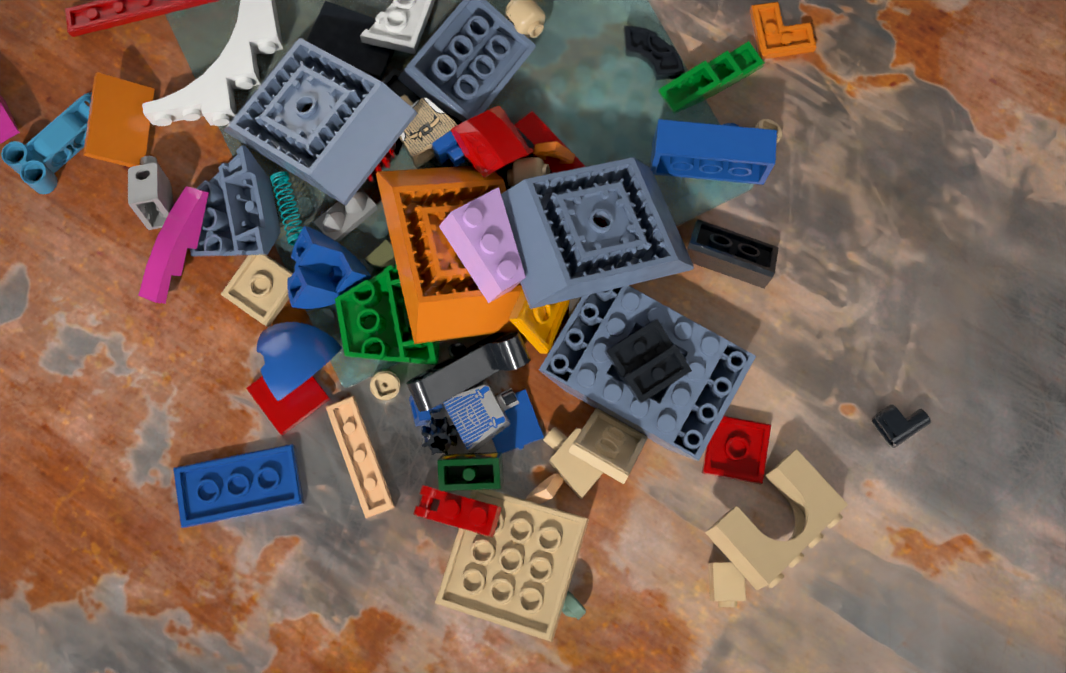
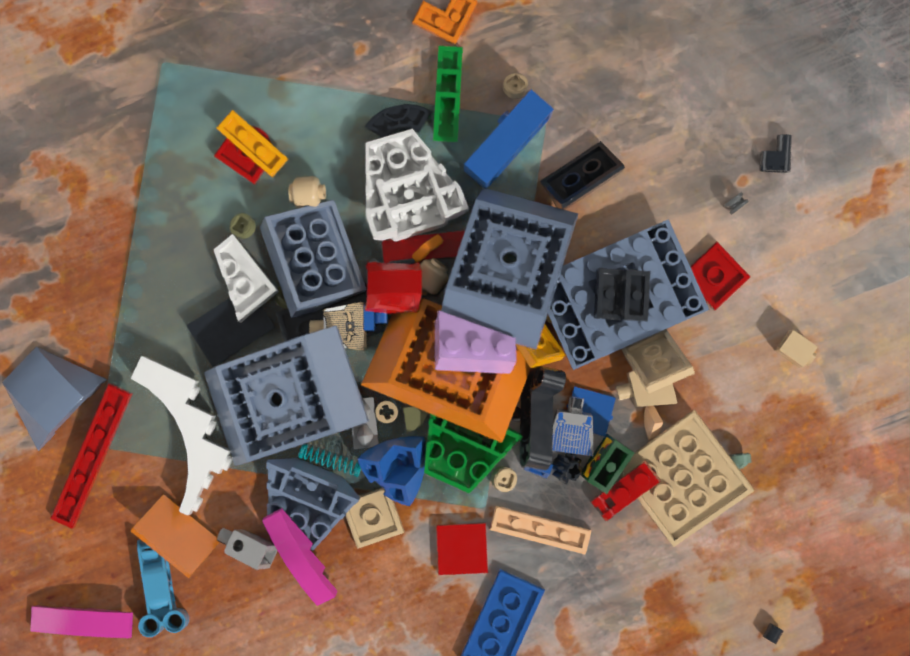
camera: 55 degrees left, 10 degrees up
blue brick [257,322,343,401] -> none
tan arch [705,449,848,590] -> none
none -> white wedge [366,129,469,241]
none -> tan bush [375,401,398,423]
none -> dark grey bush [724,192,749,215]

